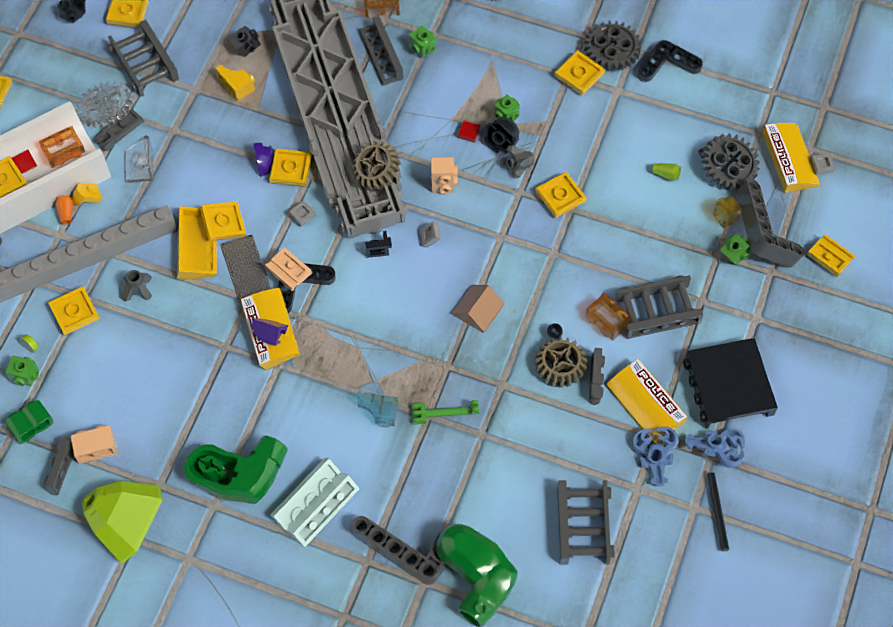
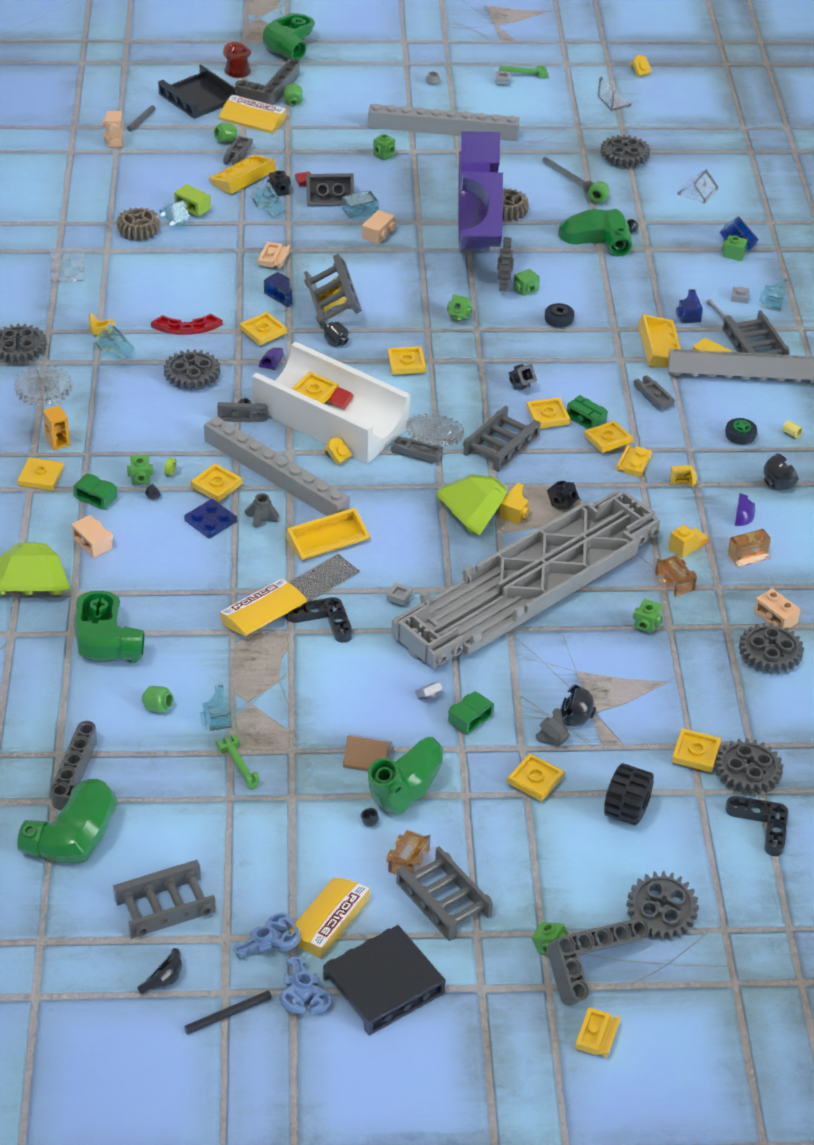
camera: 65 degrees right, 20 degrees down
clear orange window [39,126,85,168] -> none
dark grey hinge [44,437,74,496] -> none
orange cone [55,196,74,225] -> none
clear slope [124,135,153,183] -> none
yellow plate [200,201,246,241] -> none
dark purple brick [252,318,288,346] -> none
dark purple brick [253,143,274,177] -> none
light nougat plate [265,247,312,291] -> none
yellow plate [269,149,312,187] -> none
light aqua slope [271,457,359,547] -> none
dark tan gear [352,140,402,190] -> none
dark grey fence [360,15,403,86] -> none
black bracket [365,231,392,258] -> none
light nougat brick [431,157,458,194] -> none
red tile [458,120,481,143] -> none
bright green brick [494,94,520,121] -> none
dark tan gear [535,336,588,388] -> none
dark grey hinge [589,348,605,405] -> none
lime cone [653,163,681,181] -> none
clear yellow brick [713,195,742,228] -> none
yellow slope [762,123,820,193] -> none
light grey plate [811,153,835,175] -> none
none -> black piece [137,948,182,994]
none -> bright green head [142,685,173,713]
none -> black hinge [145,483,161,500]
none -> clear blue plate [184,499,237,539]
none -> green piece [368,737,443,815]
none -> lime brick [436,474,508,536]
none -> green brick [448,691,494,734]
none -> black wheel [604,763,654,826]

